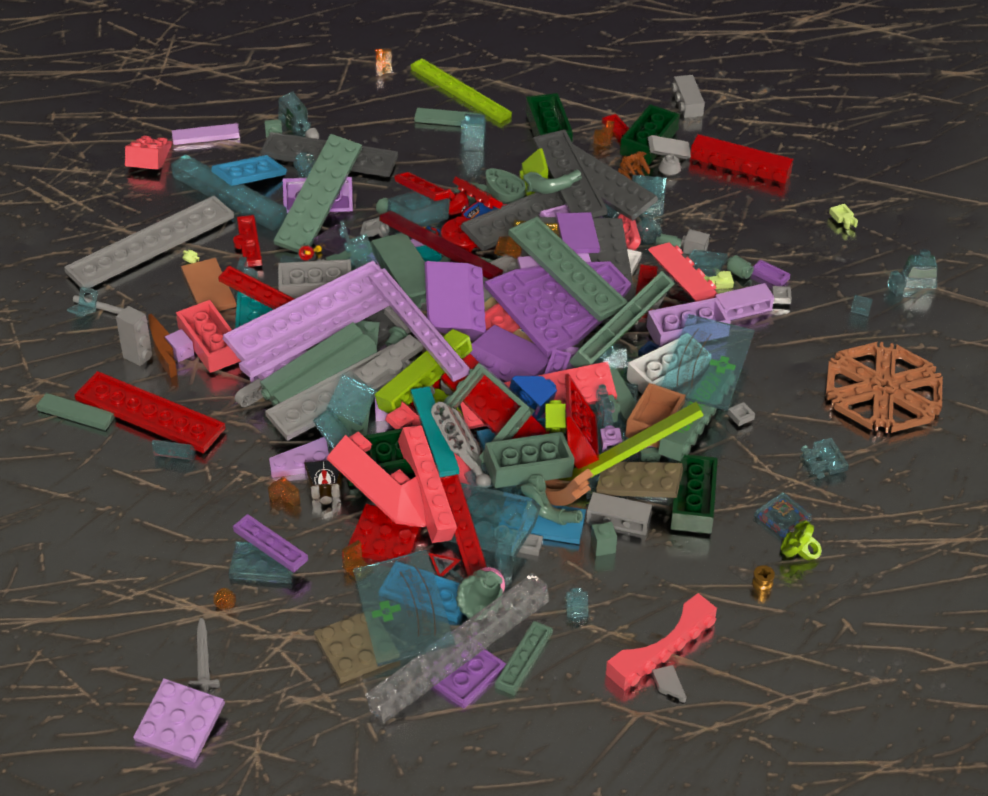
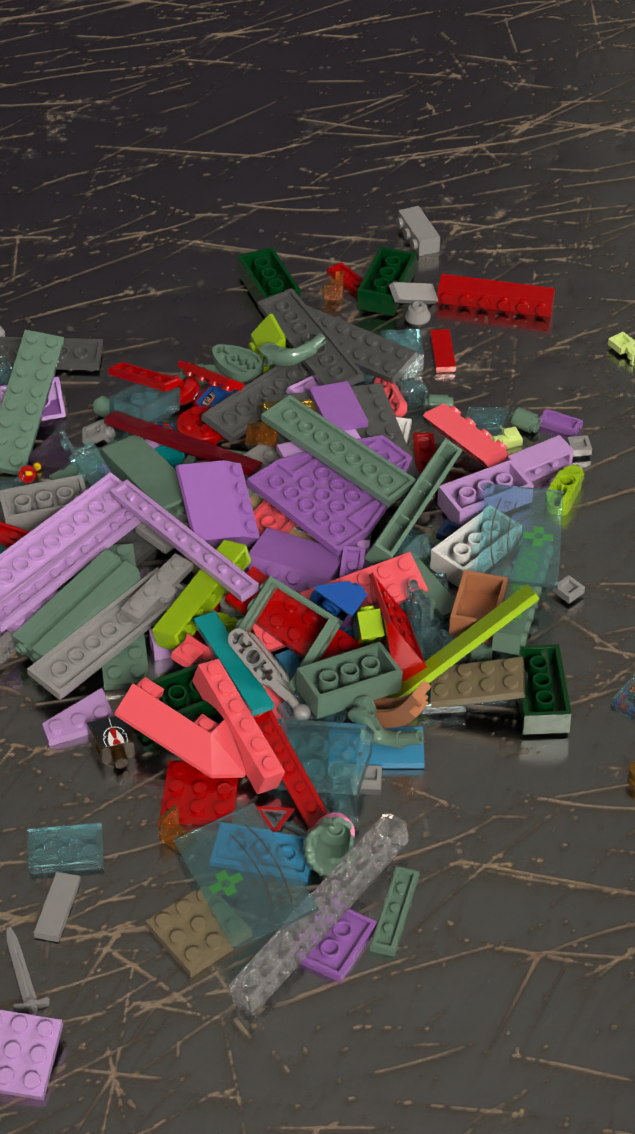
camera: 10 degrees left, 0 degrees up
clear orange tile [213,588,236,611] -> none
medium lavender plate [233,514,308,573] -> none
clear orange bracket [268,477,300,507] -> none
clear light blue brick [313,410,351,449] -> none
clear light blue tile [326,374,377,426] -> none
clear orange bracket [376,49,392,73] -> none
sand green piece [385,326,408,347] -> none
lime tile [411,58,512,123] -> none
sand green tile [415,108,481,128] -> none
clear light blue brick [461,114,486,152] -> none
clear light blue bracket [565,588,589,618] -> none
light grey brick [586,492,652,536] -> none
sand green brick [591,522,617,556] -> none
lavender brick [599,425,623,453] -> none
coral arch [606,593,717,691] -> none
dark orange piece [618,151,650,183] -> none
light grey tile [652,665,686,703] -> none
light grey brick [681,229,710,258] -> none
none -> light grey tile [34,872,81,942]
none -> red tile [430,329,456,373]
none -> lime piece [545,465,585,517]

